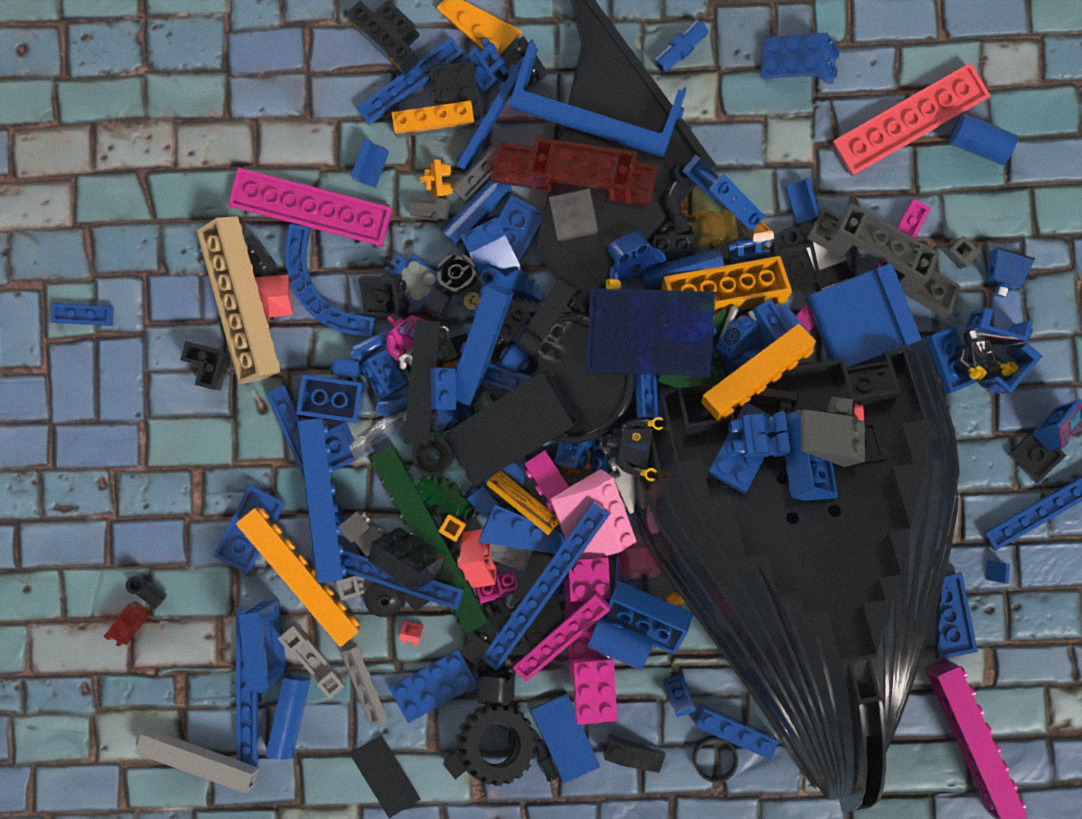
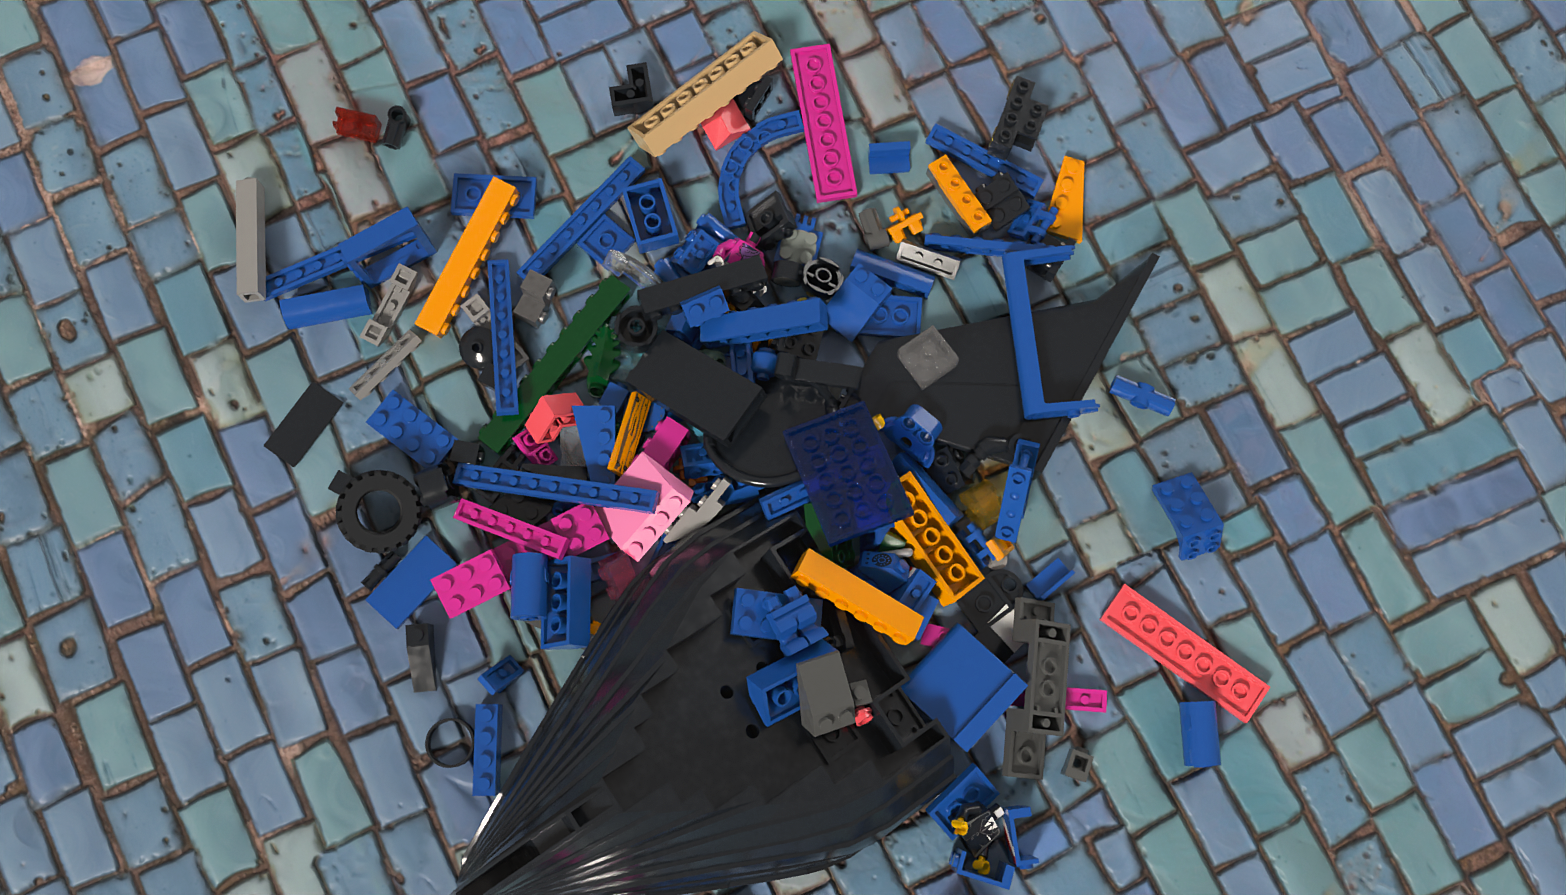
camera: 60 degrees right, 10 degrees down
blue brick [297,418,346,583] -> none
blue brick [330,359,362,382] -> none
black brick [368,527,445,592] -> none
coral tile [399,620,424,646] -> none
light orange brick [438,513,468,542] -> none
blue plant [480,267,544,303] -> none
clear red bracket [491,137,658,207] -> none
black torso [602,417,663,481] -> none
blue torso [987,247,1035,298] -> none

